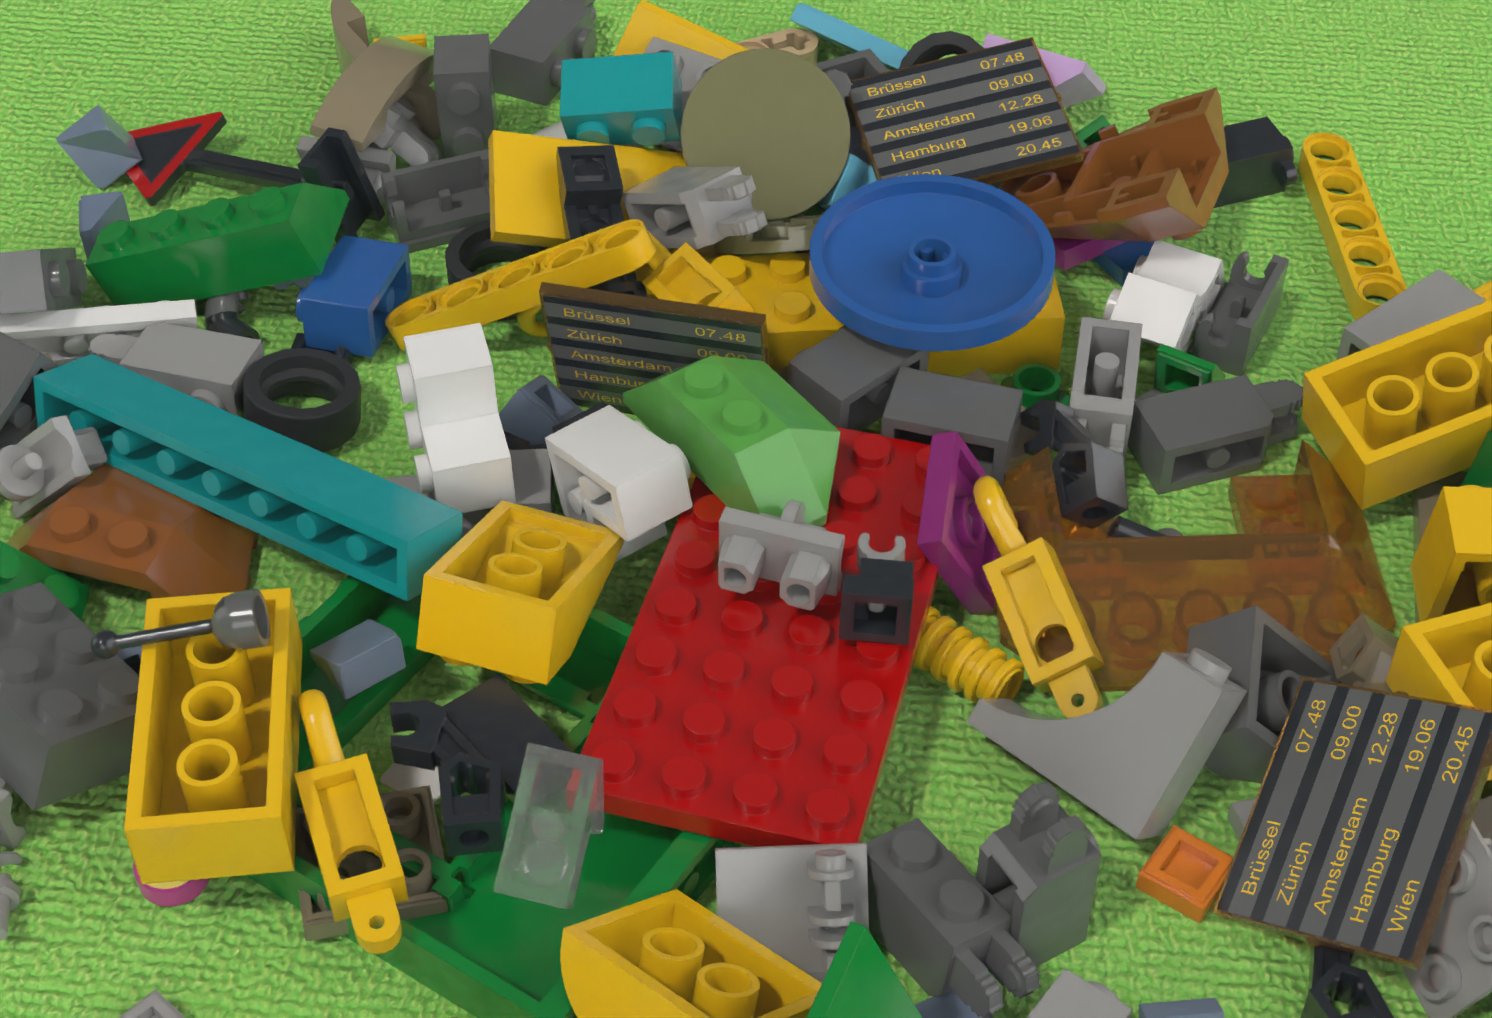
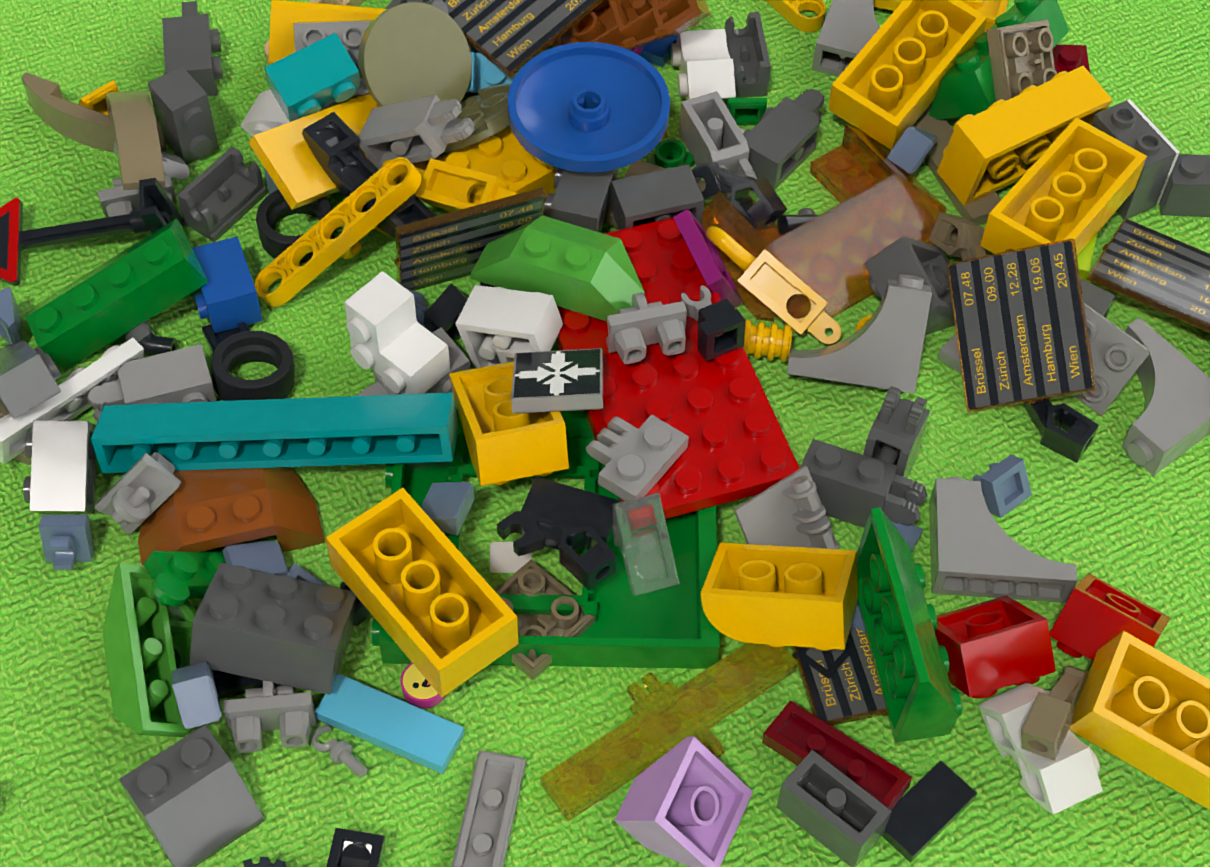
camera: 35 degrees left, 10 degrees up
hinge [90,589,270,659] -> none
yellow piece [294,689,409,954] -> none
orange tile [1136,825,1236,924] -> none
none -> sand blue slope [222,541,288,576]
none -> medium azure tile [315,673,465,774]
none -> tile [511,348,603,414]
none -> light grey hinge [586,415,689,507]
none -> sand blue slope [887,126,938,174]

